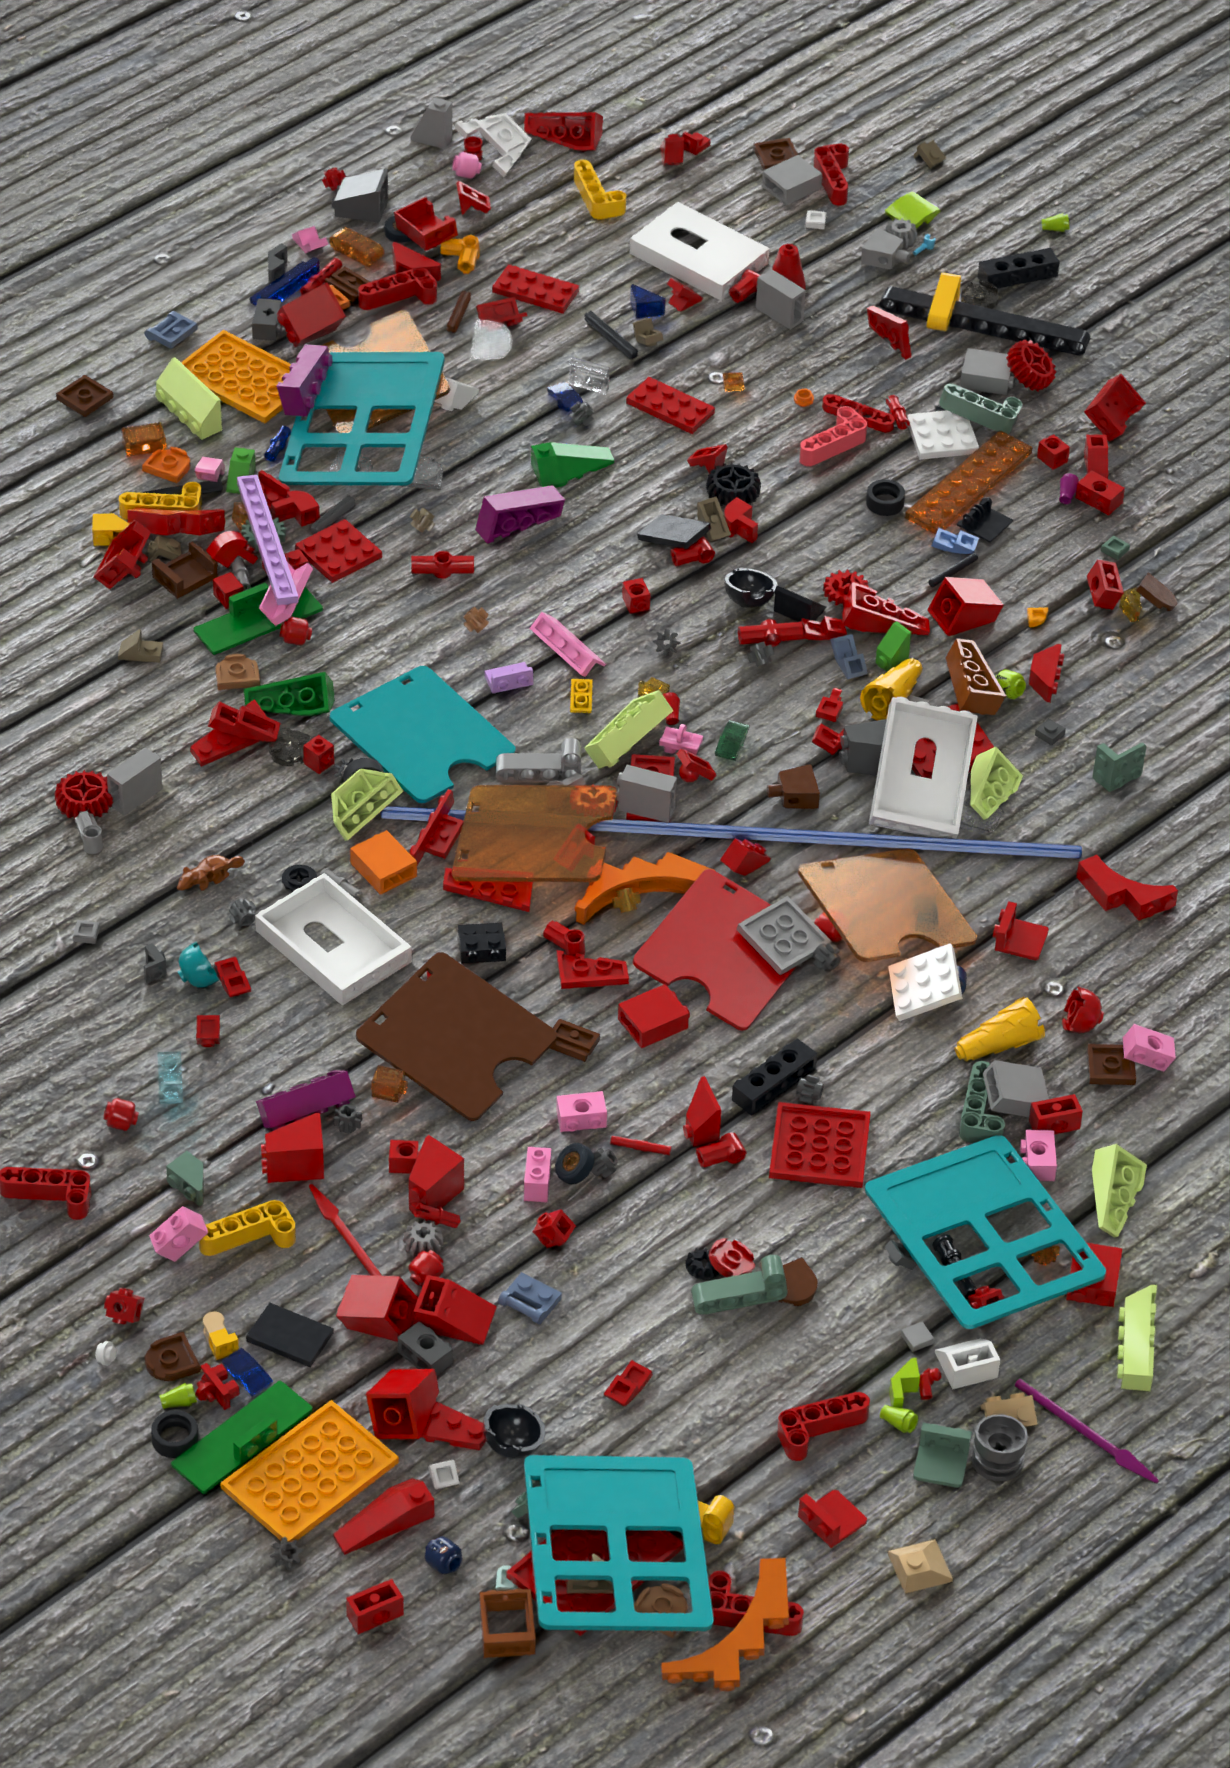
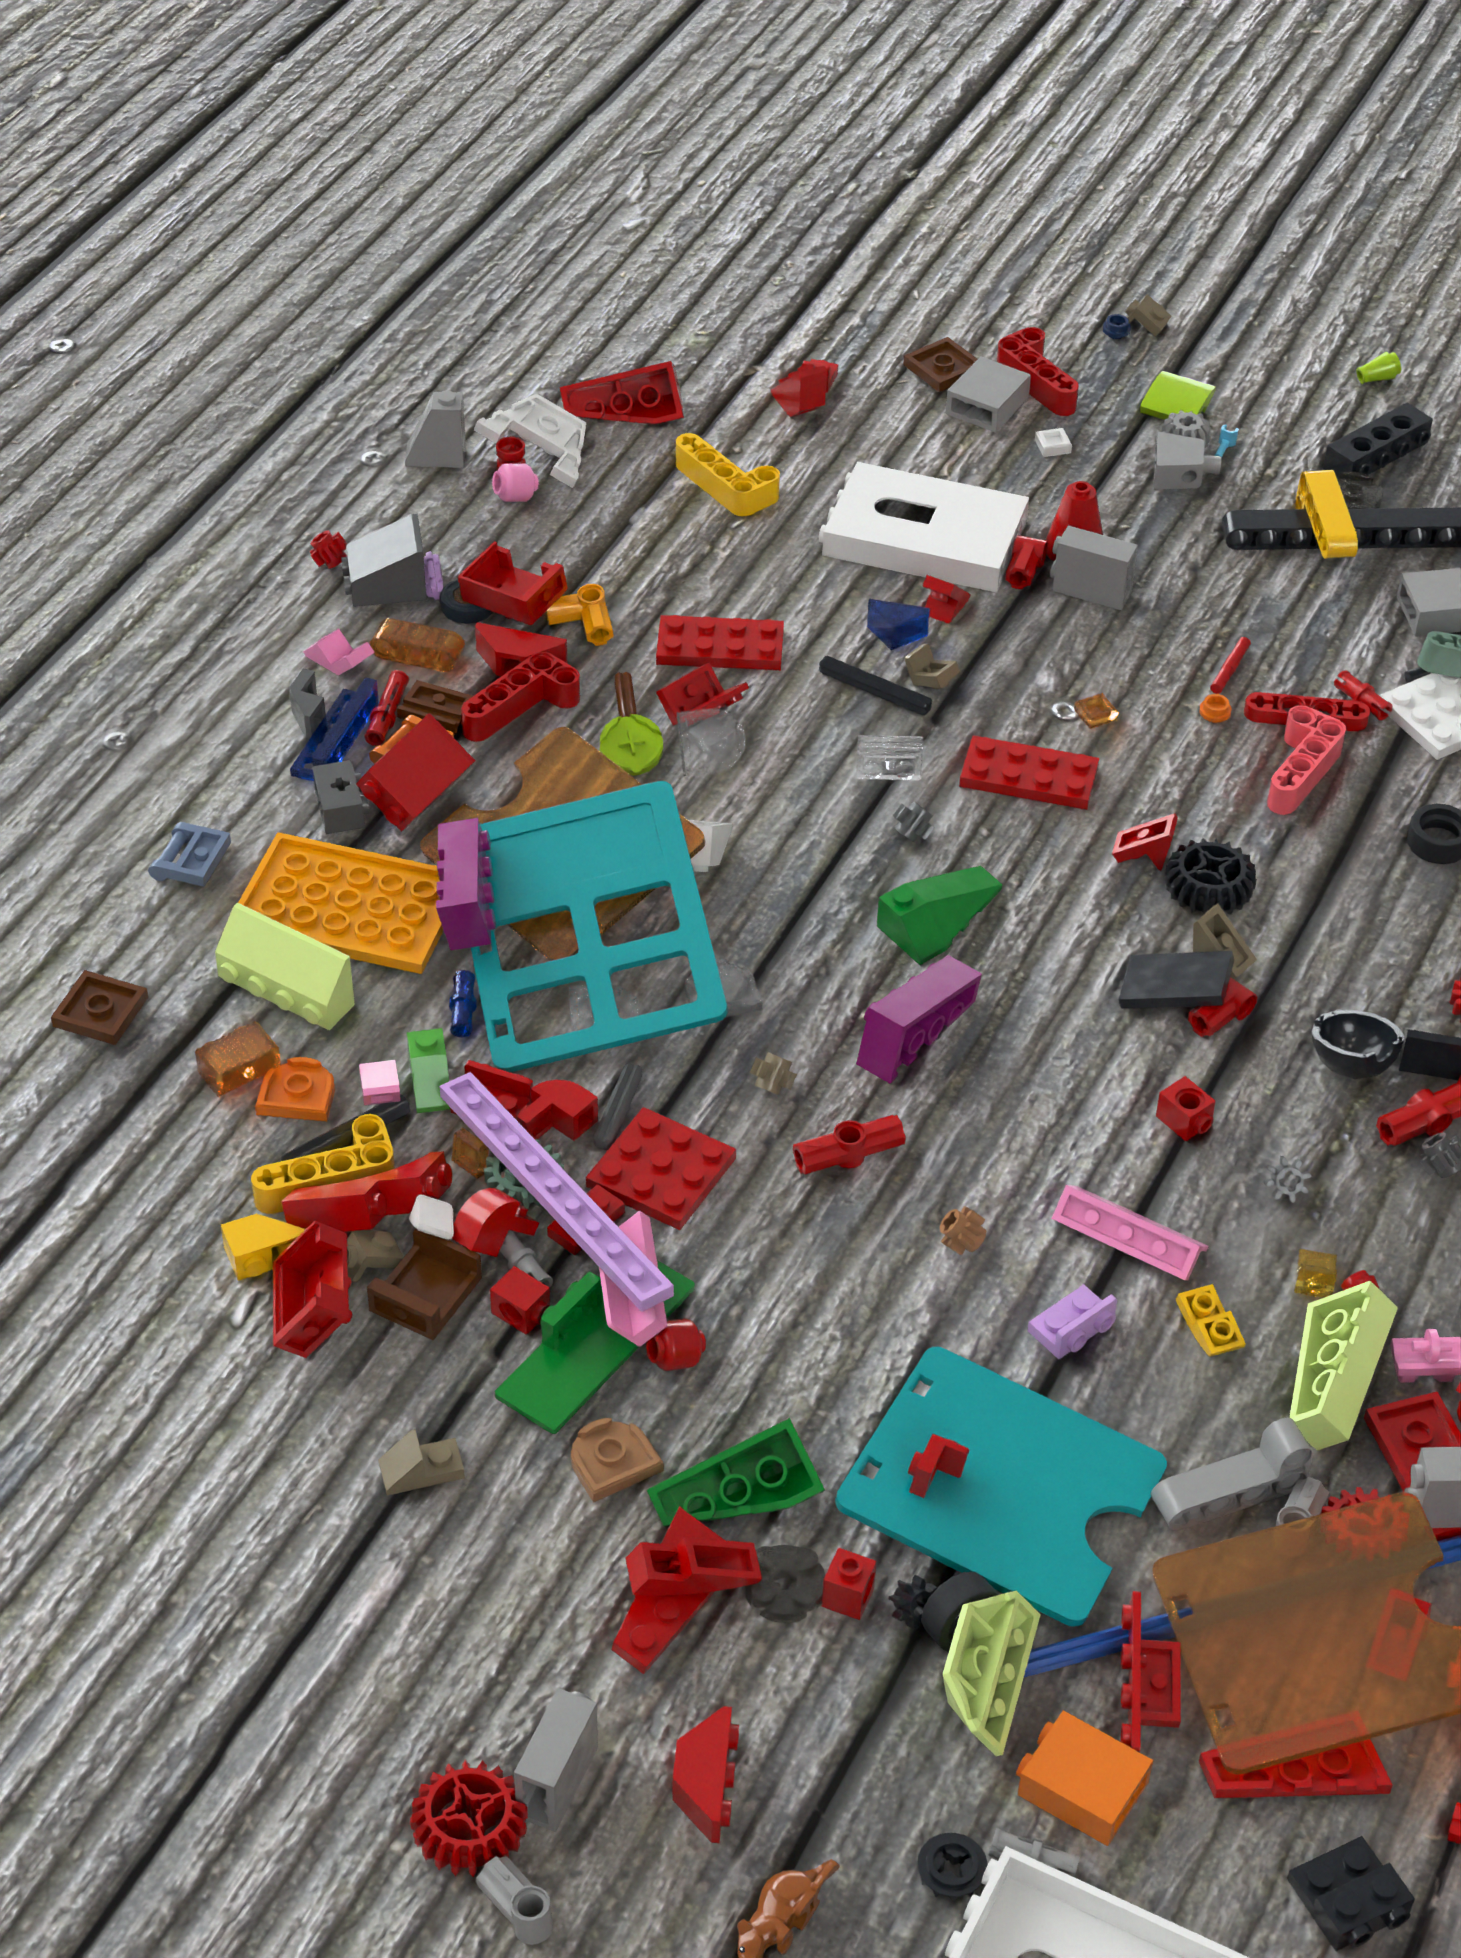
camera: 20 degrees left, 0 degrees up
red slope [456,181,491,215] -> none
clear blue slope [547,382,584,412] -> none
red brick [724,497,758,543] -> none
red wing [867,306,912,360] -> none
none -> white slope [409,1194,454,1240]
none -> lavender axle [424,551,444,600]
none -> lime tile [600,714,663,776]
none -> red slope [672,1706,739,1843]
none -> red bracket [907,1434,969,1498]
none -> dark blue plate [1103,314,1131,339]
none -> red piece [1210,637,1251,694]

